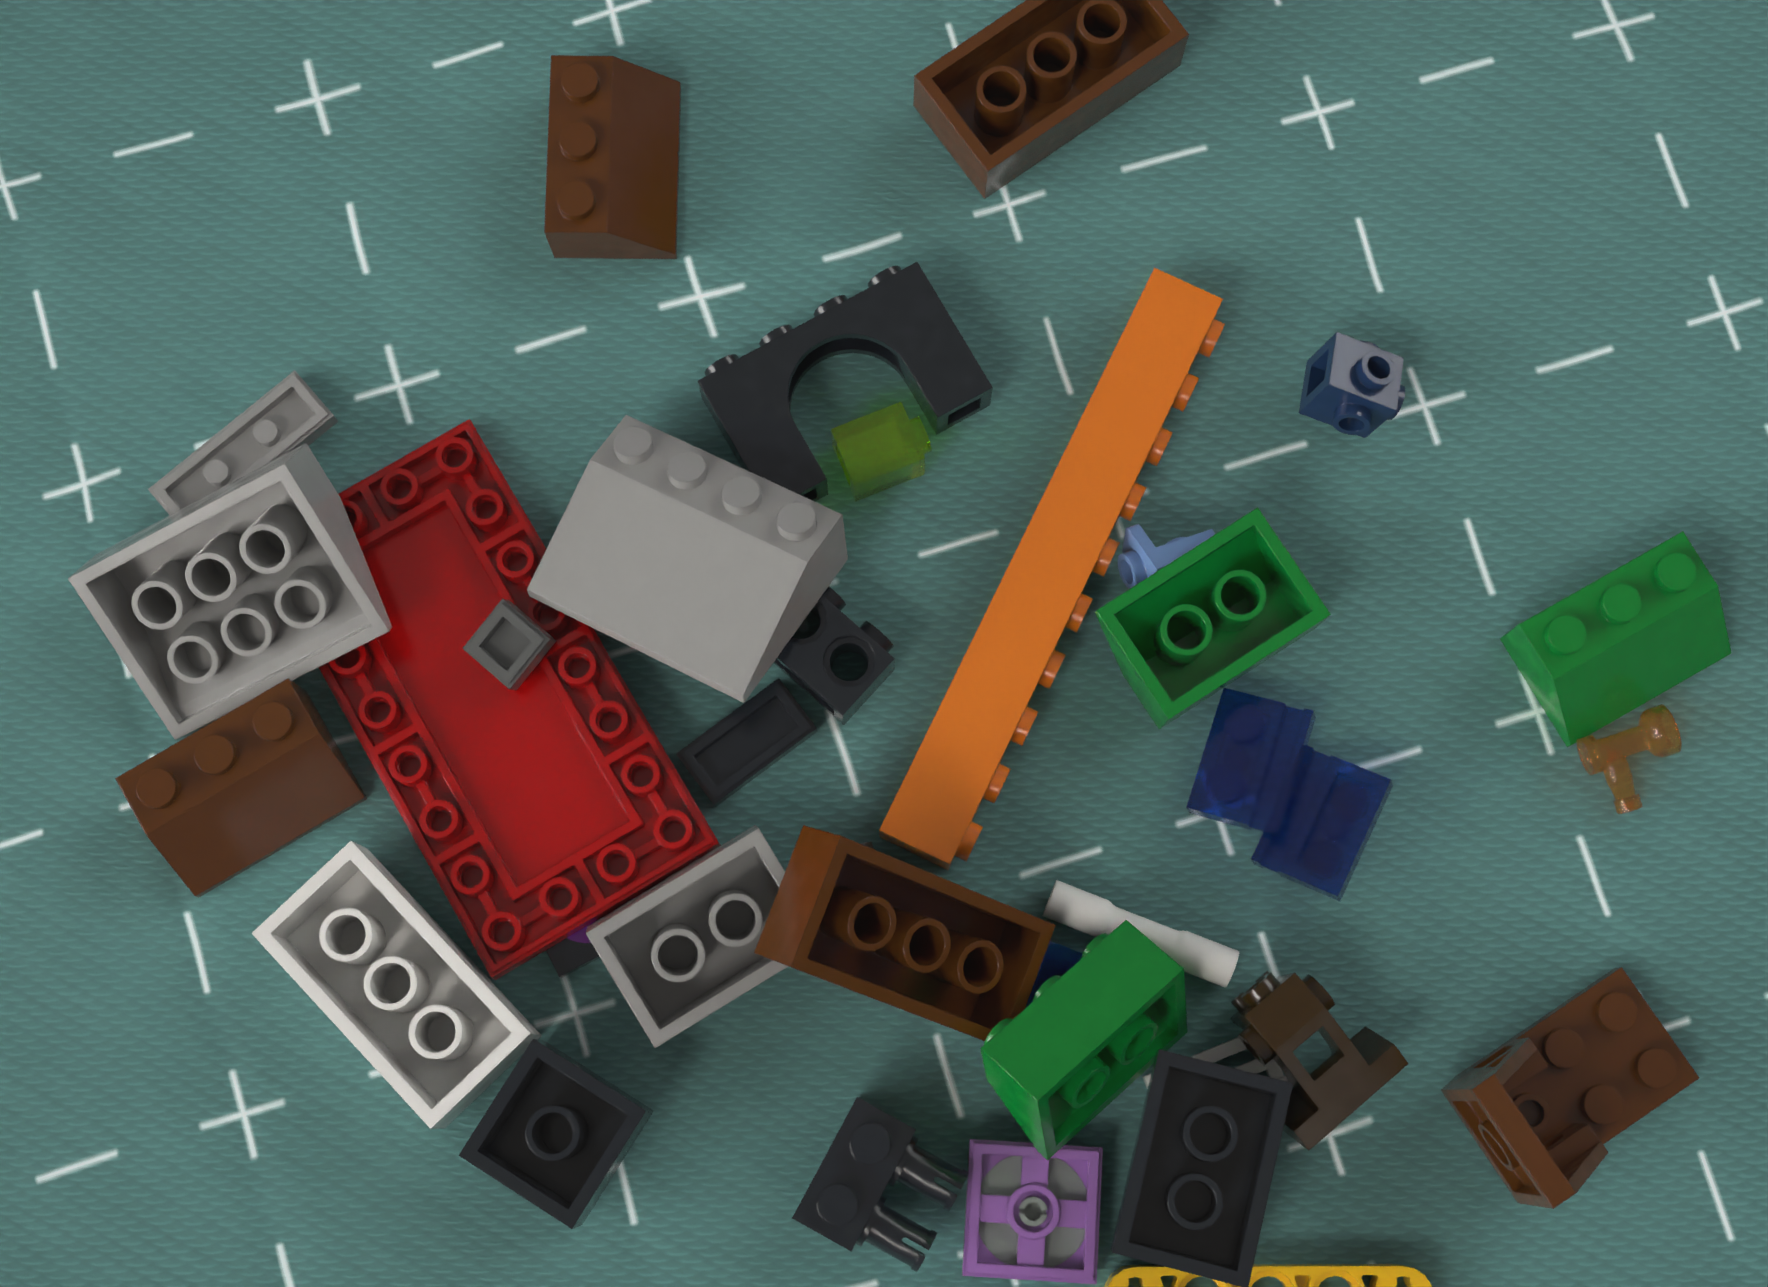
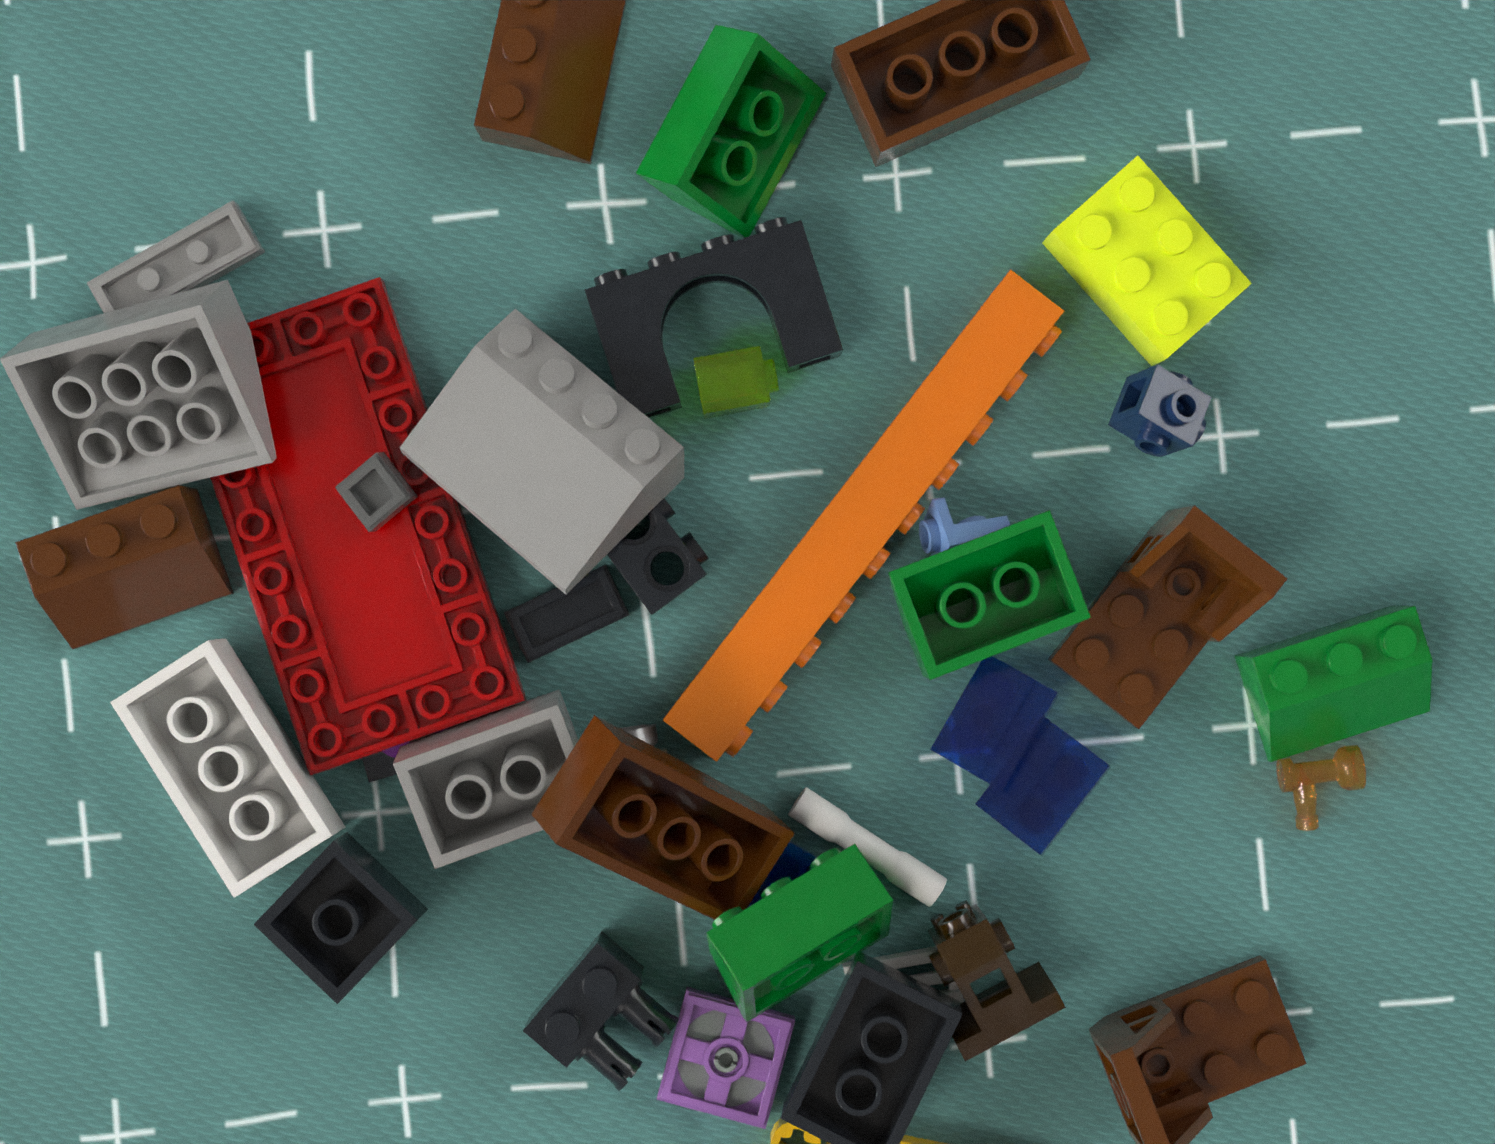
camera: 15 degrees right, 10 degrees up
none -> green slope [636,25,826,238]
none -> neon yellow brick [1042,155,1252,366]
none -> reddish brown bracket [1048,505,1288,729]

